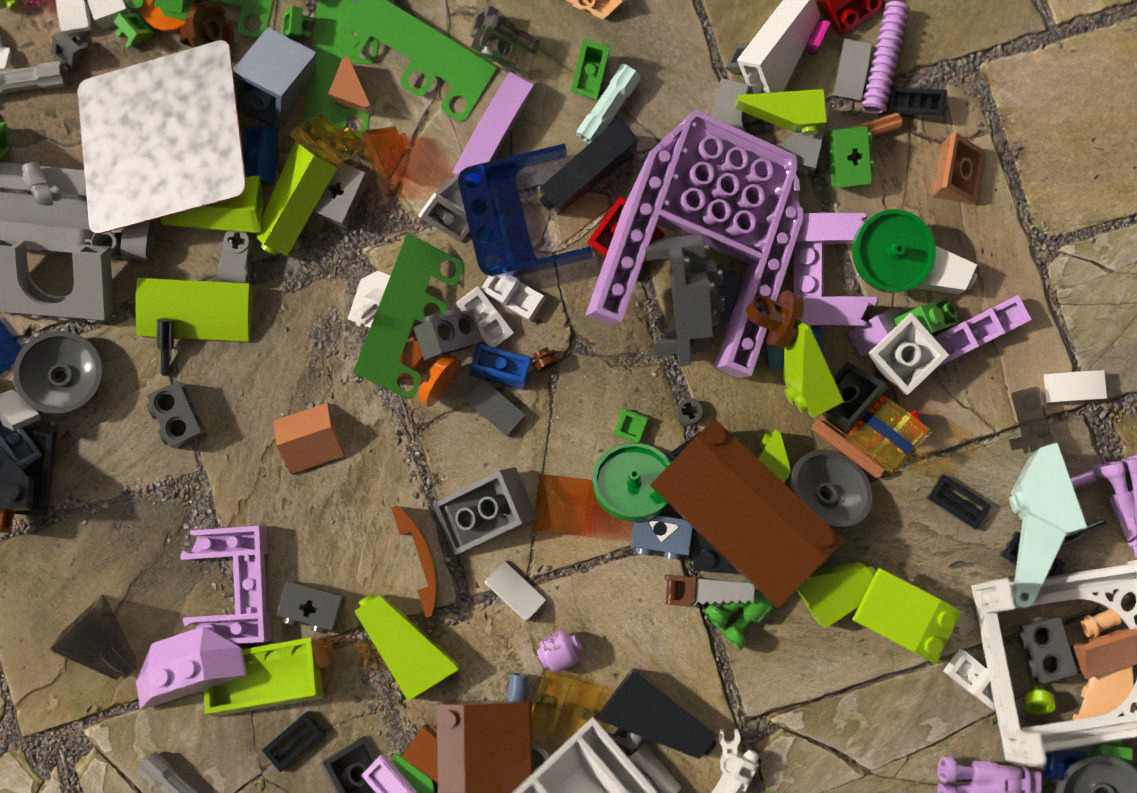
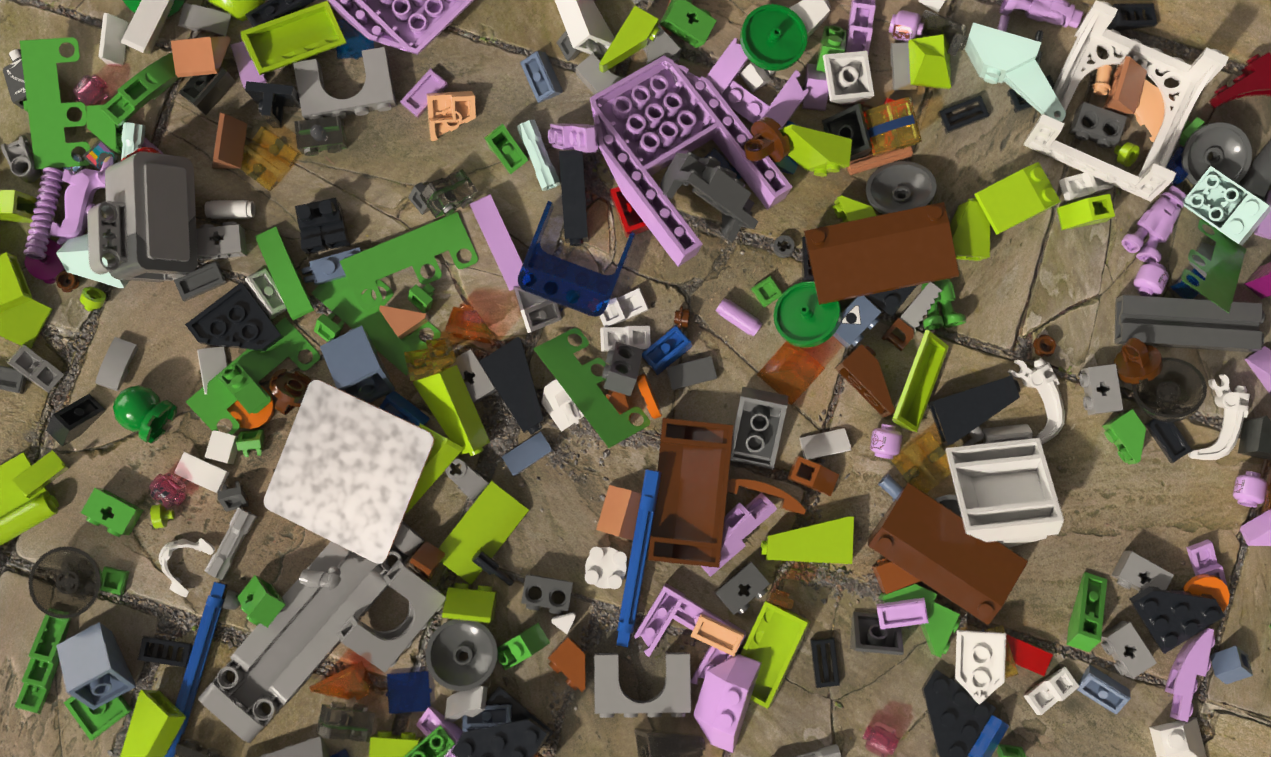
camera: 65 degrees left, 0 degrees up
none -> bright green tile [407,283,435,313]
none -> dark orange slope [409,542,445,581]
none -> lime slope [442,583,497,623]
none -> black slope [479,336,545,435]
none -> bright green slope [497,623,550,670]
none -> sand blue slope [502,431,553,476]
none -> sand blue slope [520,51,563,103]
none -> lavender slope [548,124,598,153]
none -> dark orange slope [548,636,586,692]
none -> white slope [551,612,576,634]
none -> white piece [585,547,627,589]
none -> light grey arch [594,652,691,718]
none -> blue piece [616,469,662,647]
none -> reddish brown slope [648,418,733,568]
none -> light nougat tile [691,613,744,656]
none -> lavender slope [701,492,777,577]
none -> lavender piece [715,298,763,337]
none -> white slope [740,63,771,93]
none -> dark orange slope [787,456,839,497]
none -> reddish brown slope [835,344,895,418]
none -> lavender head [889,10,924,42]
none -> light grey slope [891,42,917,90]
none -> lime slope [892,330,949,432]
none -> lime slope [908,34,951,89]
none -> reddish brown plate [1033,334,1056,357]
none -> lime slope [1056,194,1115,231]

